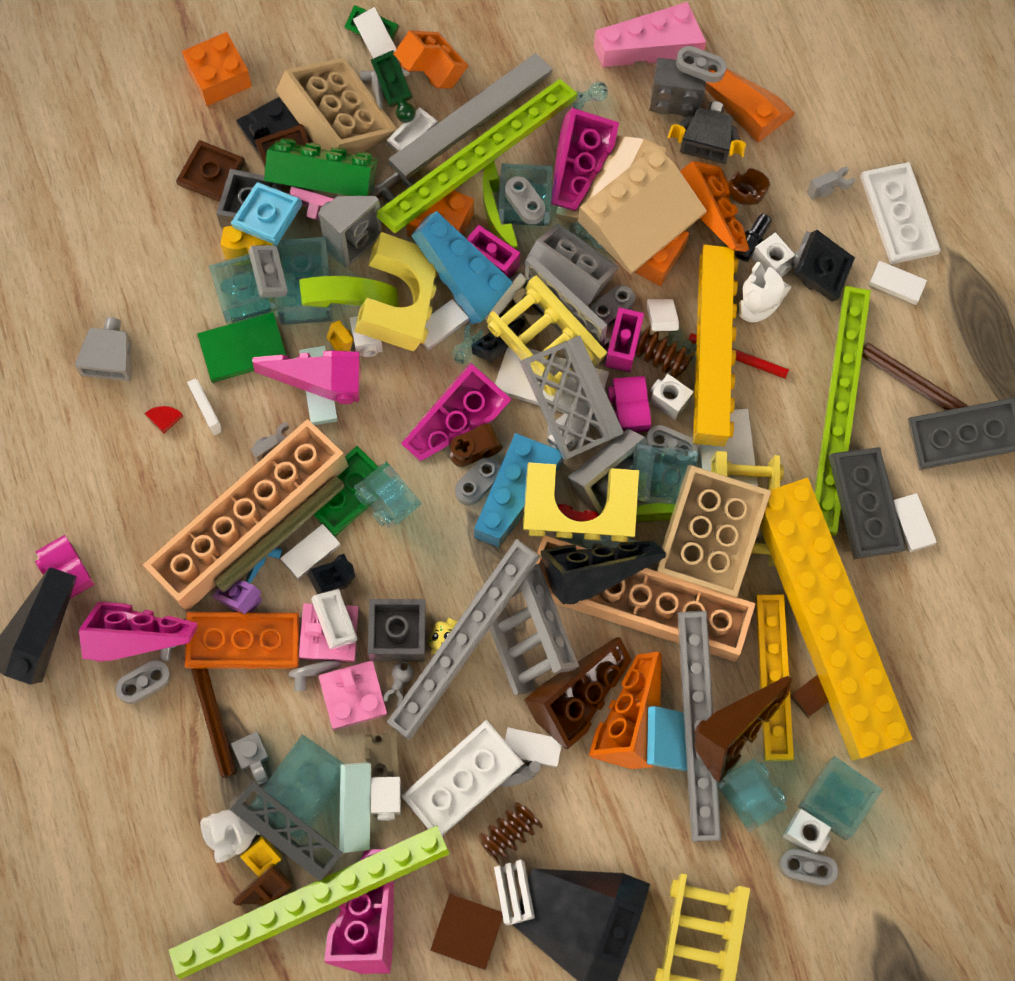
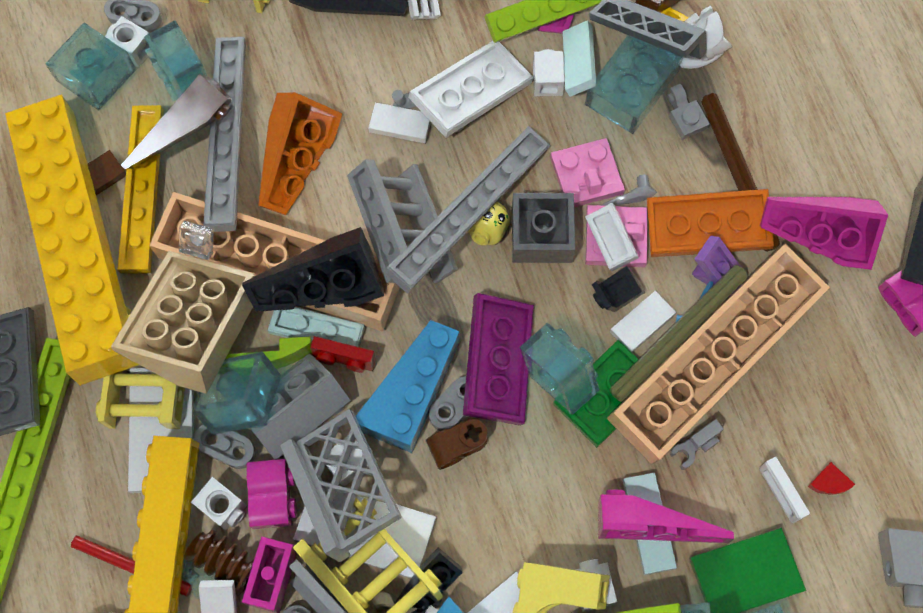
camera: 175 degrees left, 0 degrees up
light grey plate [116,660,171,704] -> none
yellow plate [326,320,354,352] -> none
dark tan piece [365,729,399,777] -> none
light grey arm [383,661,414,706] -> none
dark pink wedge [401,362,512,461] -> none
clear light blue arm [452,324,483,364] -> none
reddish brown piece [479,802,543,865] -> none
light yellow arch [523,463,639,542] -> none
reddish brown wedge [524,637,632,749] -> none
medium azure tile [647,706,687,772] -> none
none -> clear plate [179,221,214,260]
none -> magenta tile [463,293,534,426]

